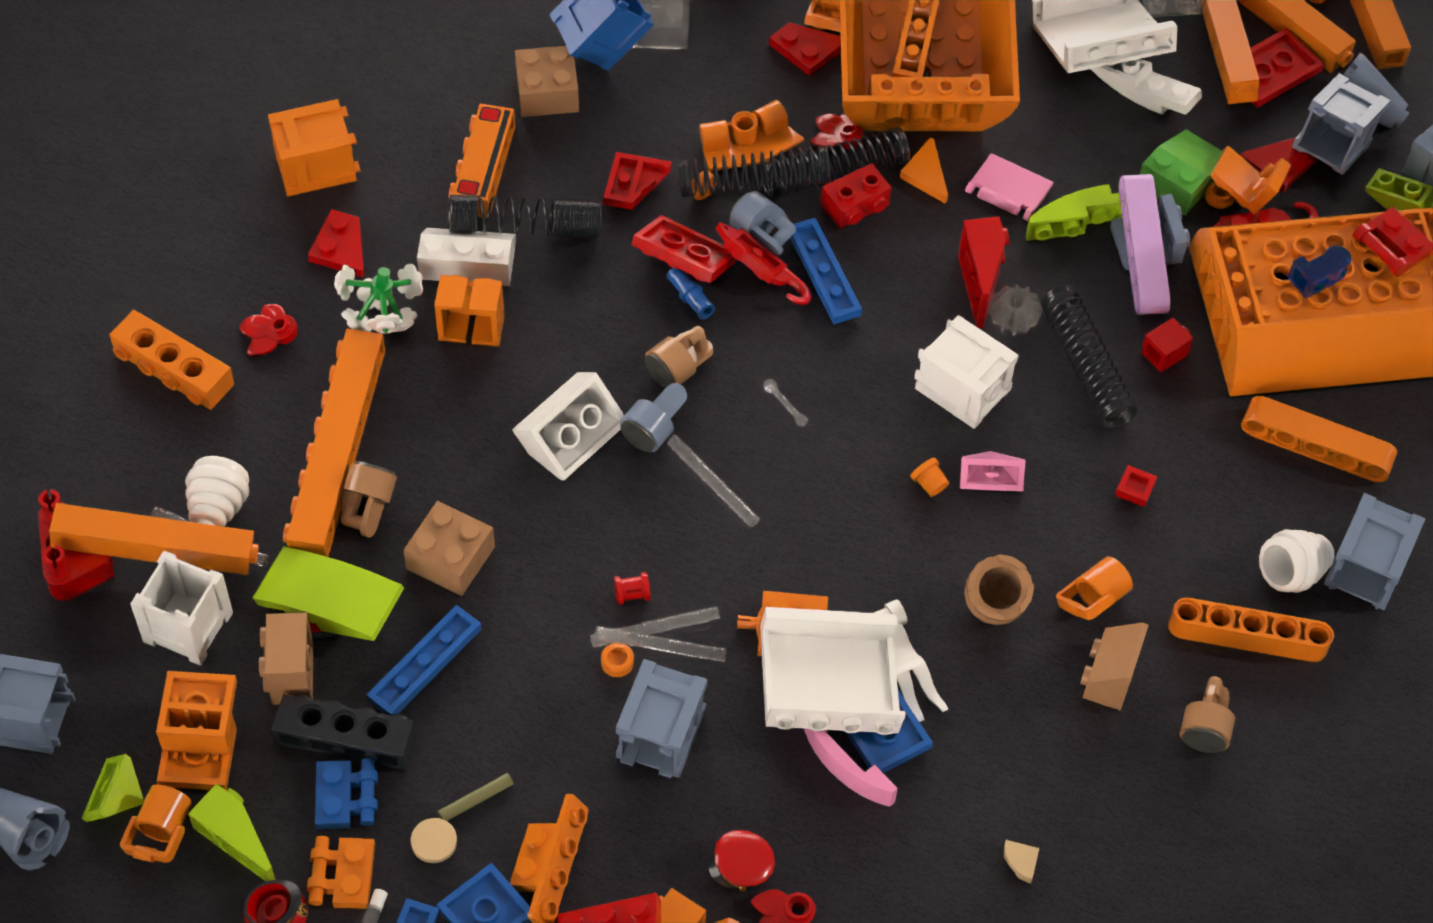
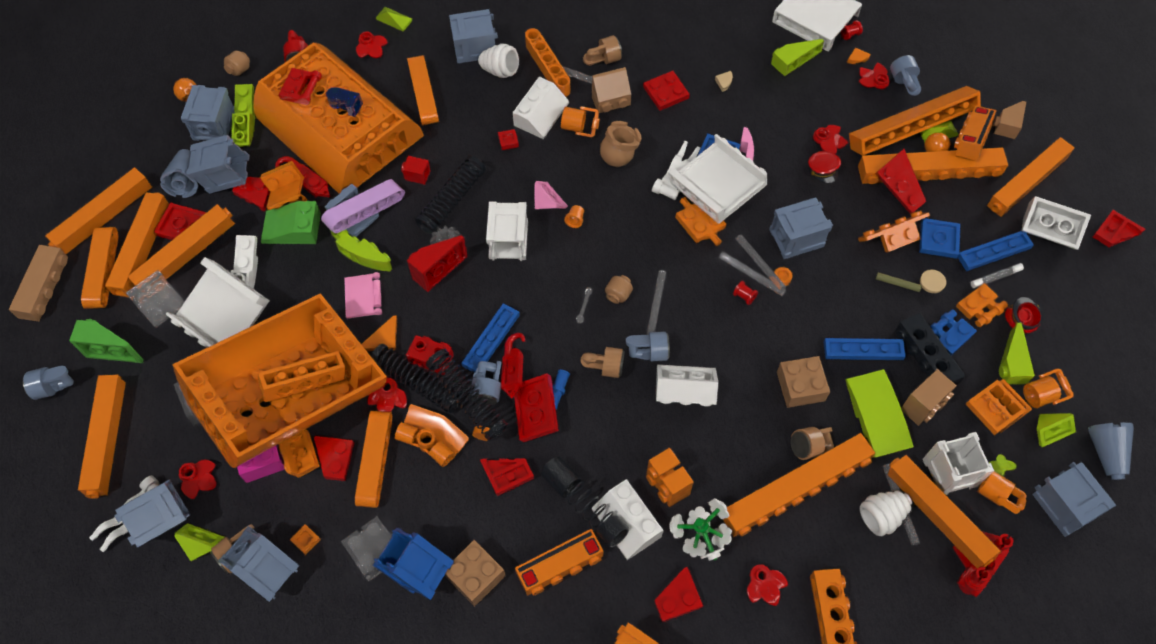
camera: 125 degrees left, 5 degrees up
none -> orange beam [355,411,392,508]
none -> white slope [513,77,569,139]
none -> clear piece [563,66,592,84]
none -> medium nougat head [605,275,633,304]
none -> red plate [643,71,690,111]
none -> orange piece [977,471,1027,514]
none -> lime piece [989,454,1016,477]

